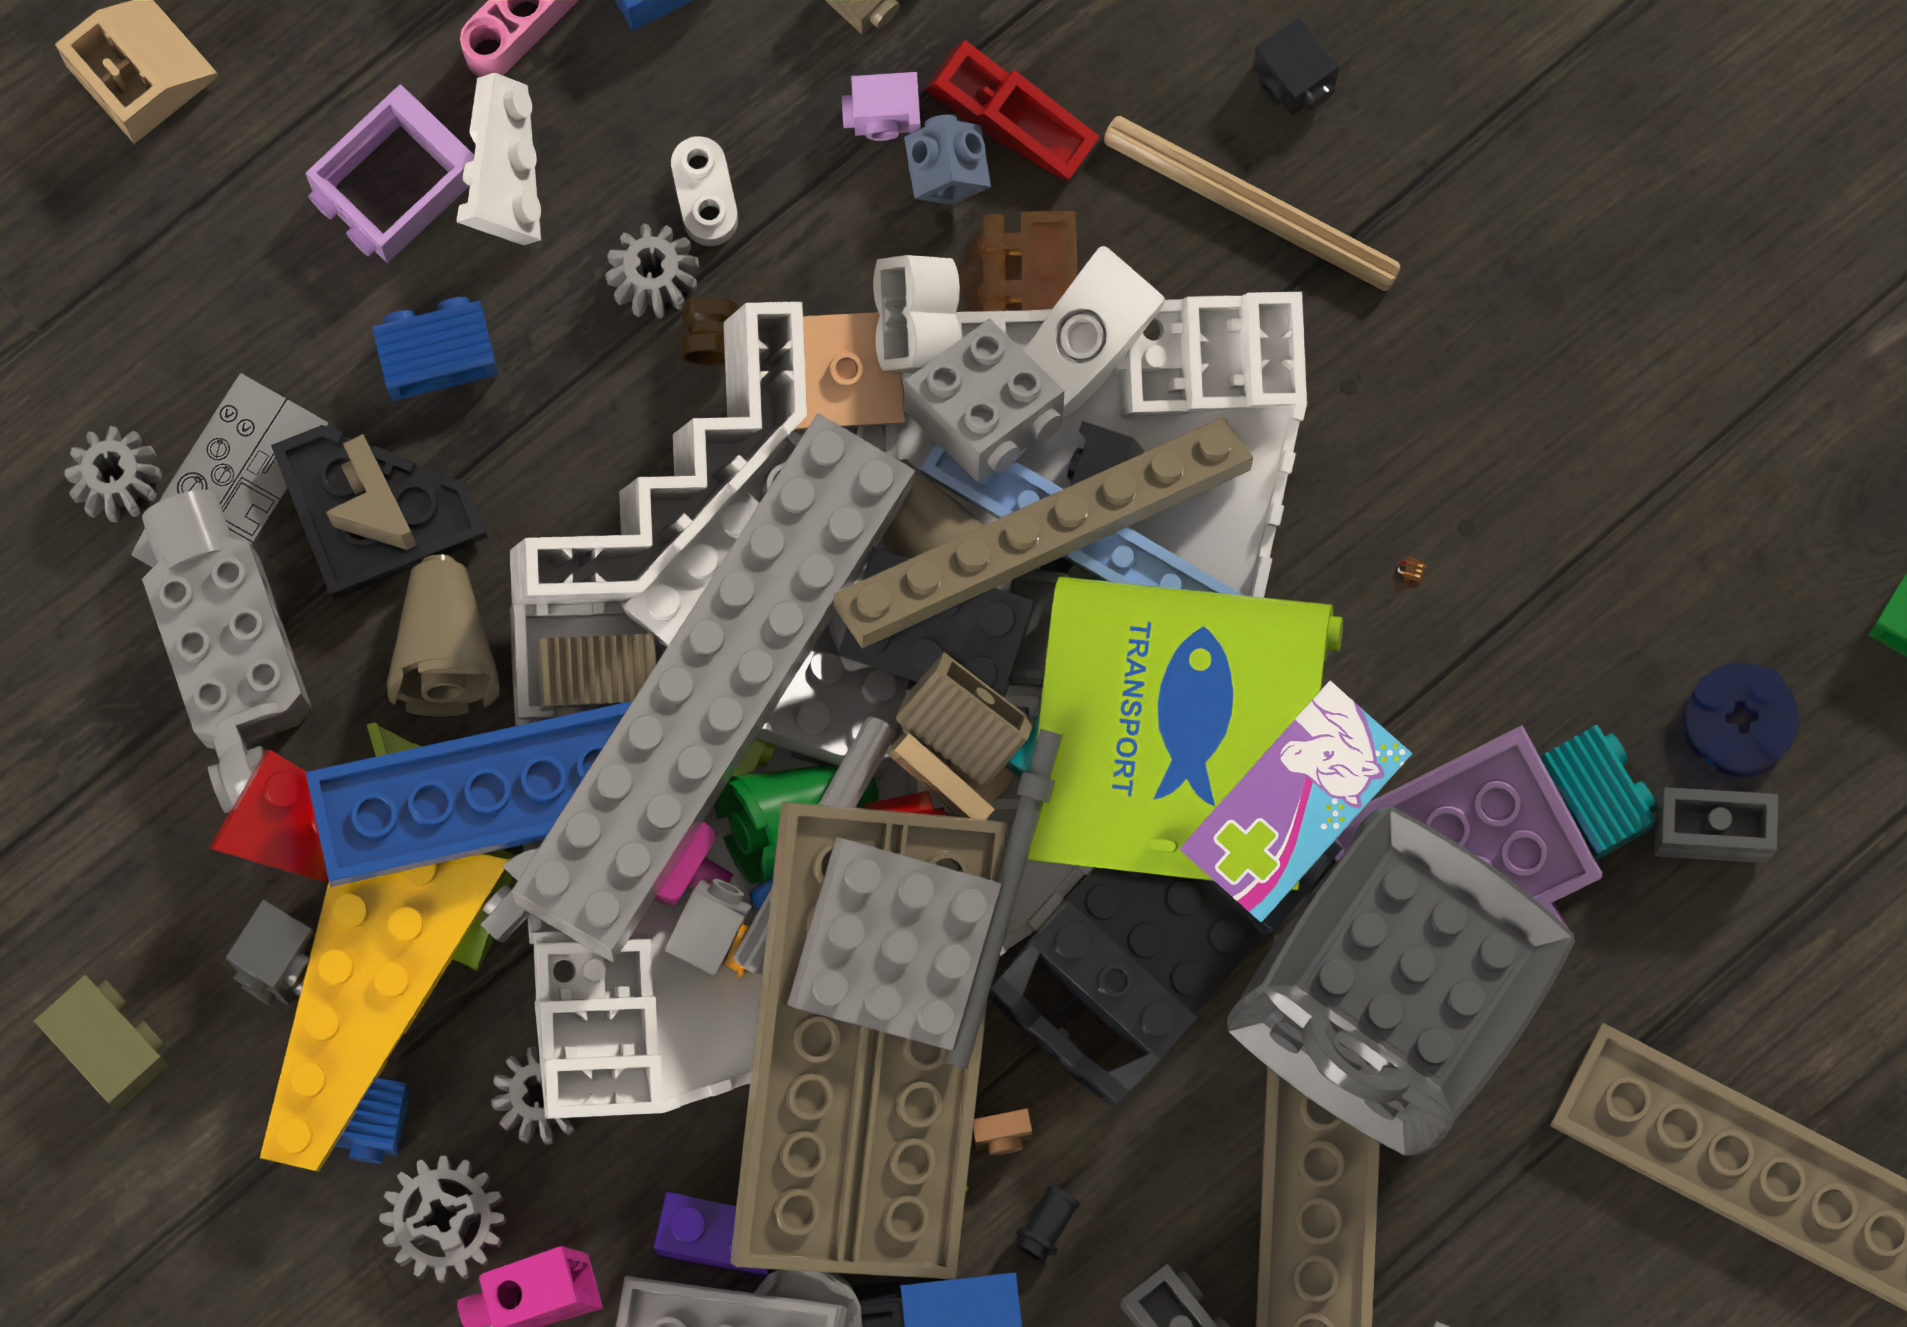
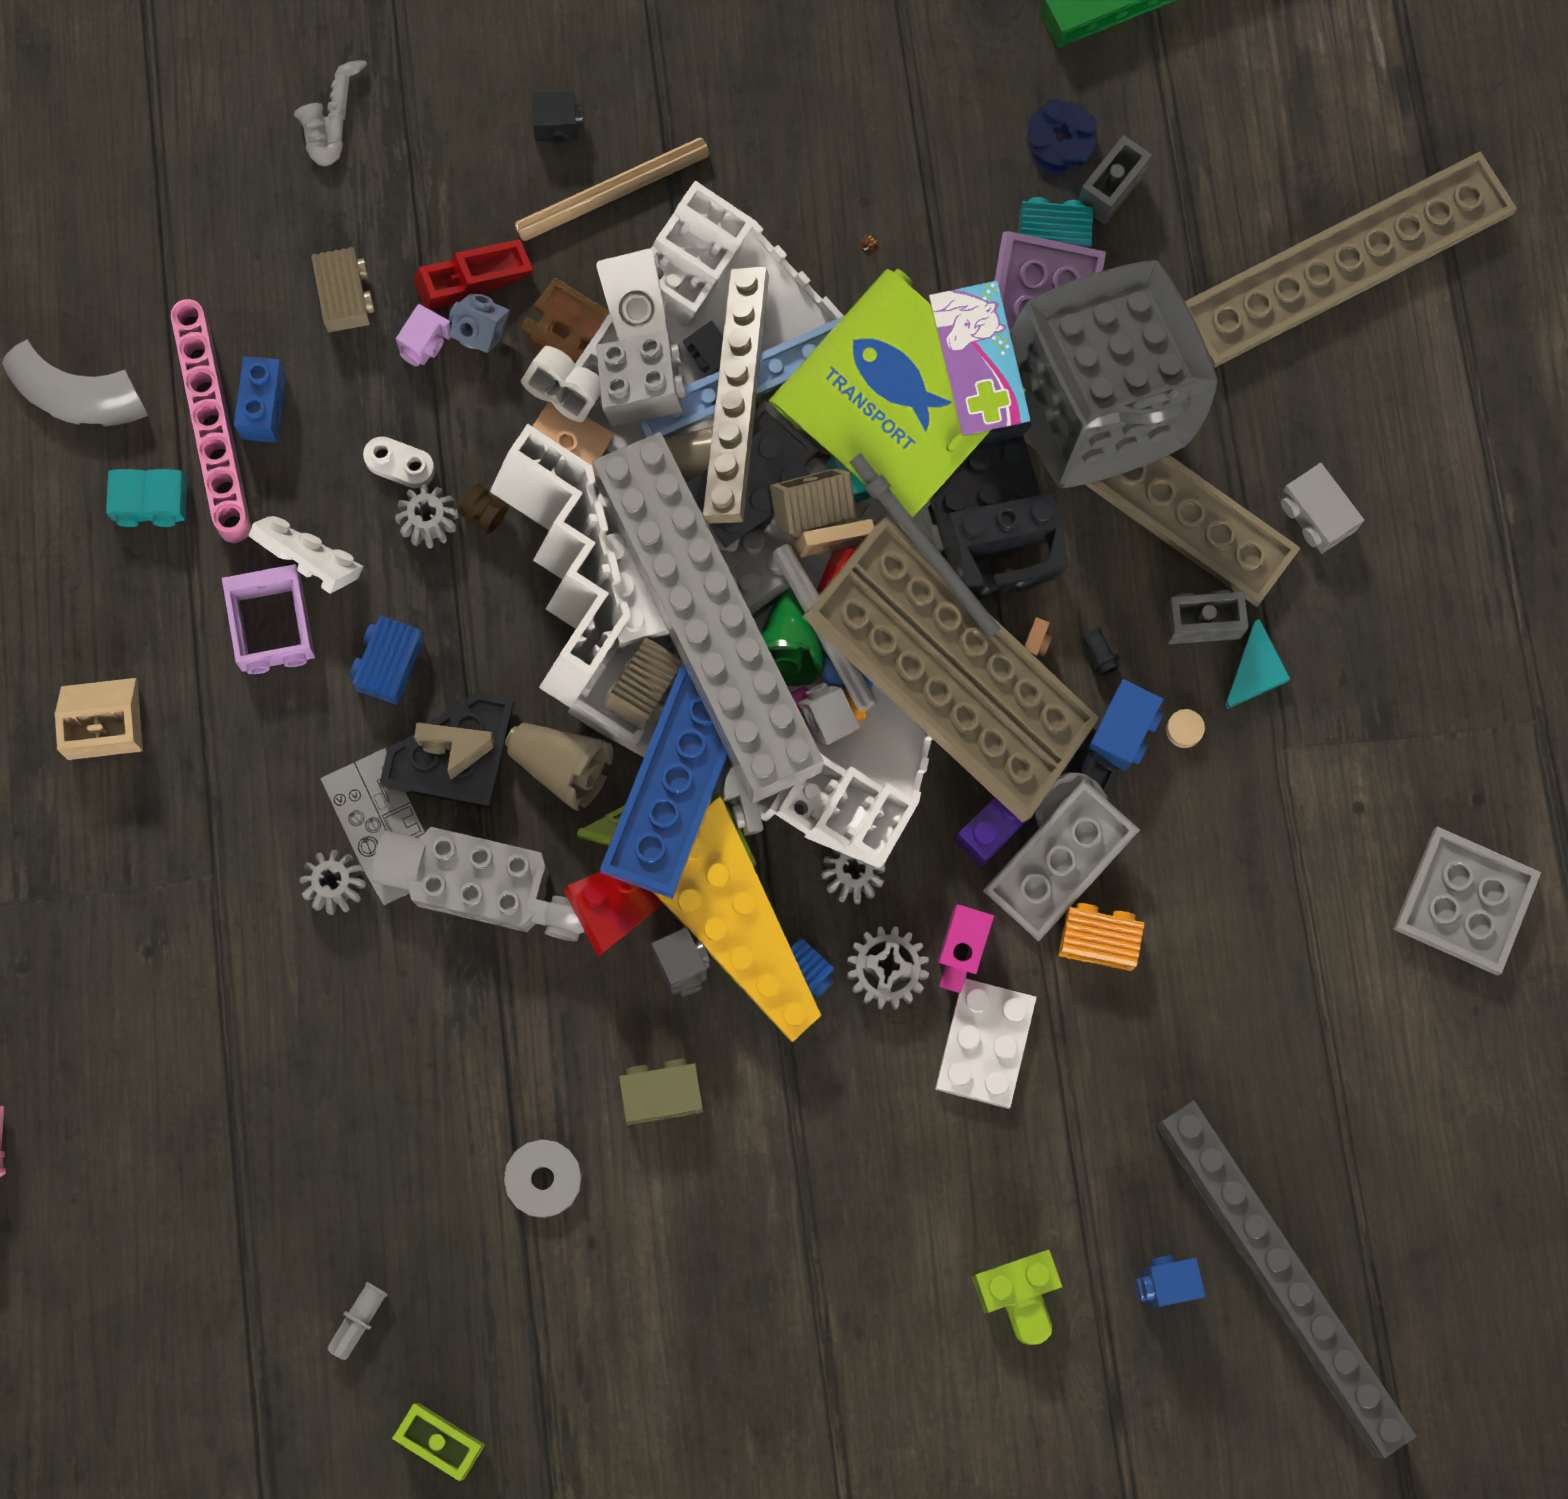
camera: 65 degrees left, 0 degrees up
light grey plate [787,836,1001,1051] -> none

